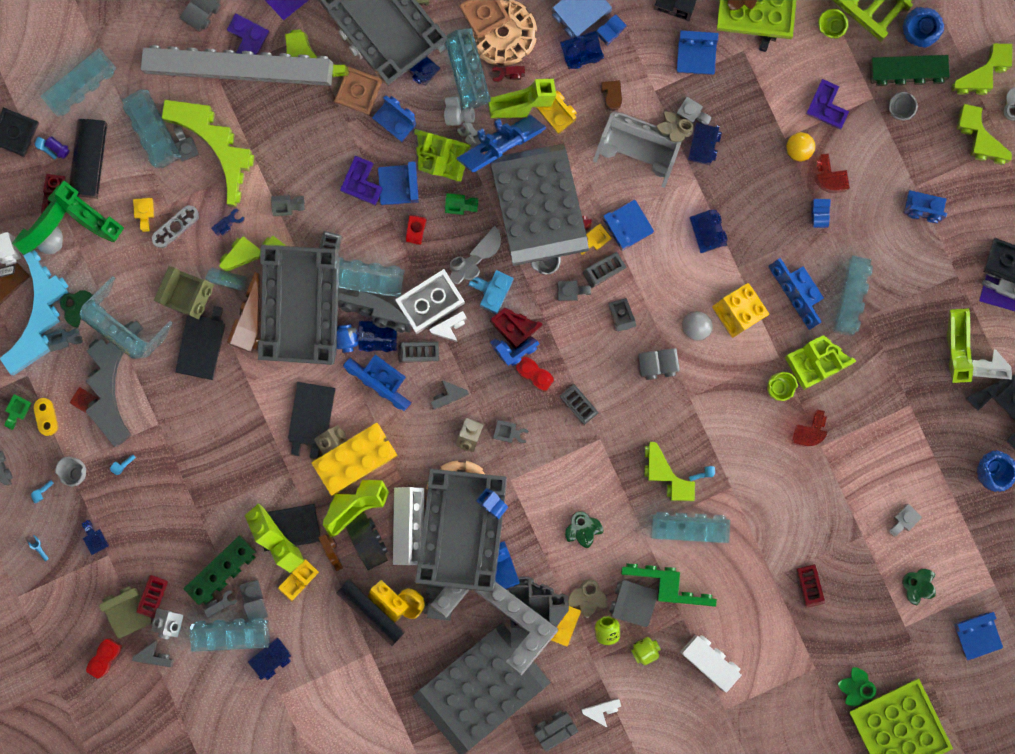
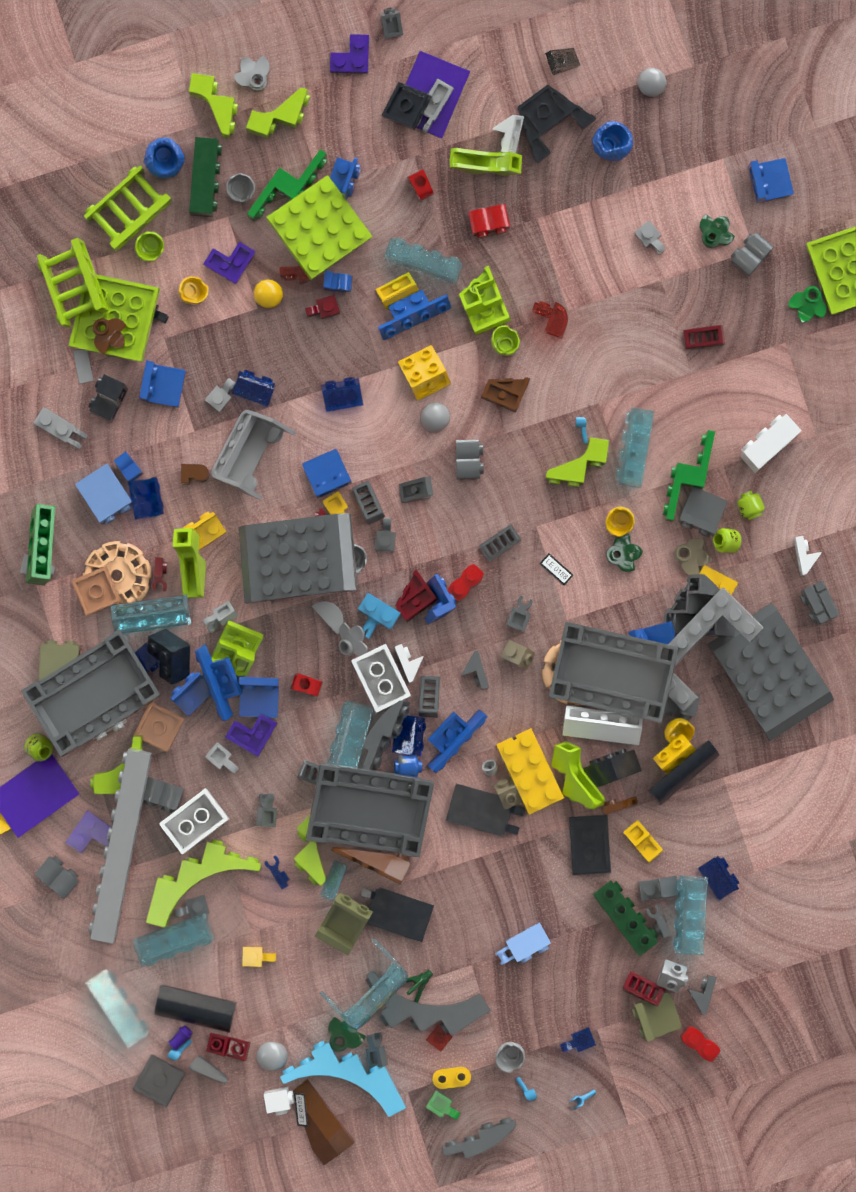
camera: 80 degrees left, 0 degrees up
green slope [12,185,66,255] -> none
green slope [53,180,124,242] -> none
dark azure hand [110,455,136,475] -> none
light grey beam [152,205,199,248] -> none
lime arch [244,504,304,573] -> none
light grey piece [444,97,475,126] -> none
green plate [445,193,479,215] -> none
blue piece [457,115,546,172] -> none
blue leg [476,488,509,520] -> none
dark tan plate [656,111,693,142] -> none
none -> dark grey brick [143,777,185,813]
none -> black brick [147,629,190,685]
none -> white brick [159,788,230,855]
none -> yellow hair [178,276,209,305]
none -> slope [188,1055,229,1084]
none -> blue bracket [195,644,243,721]
none -> light grey plate [205,742,239,774]
none -> green bracket [247,149,328,221]
none -> lime plate [266,175,373,280]
none -> dark red plate [305,295,340,319]
none -> yellow slope [375,272,419,310]
none -> dark green plant [383,969,433,1003]
none -> red leg [407,169,434,201]
none -> red brick [468,204,510,238]
none -> reddish brown wing [481,377,530,413]
none -> light grey hinge [482,760,498,777]
none -> light blue brick [495,923,551,965]
none -> sticker [539,553,573,585]
none -> yellow hair [605,506,635,537]
none -> dark grey brick [731,232,774,277]

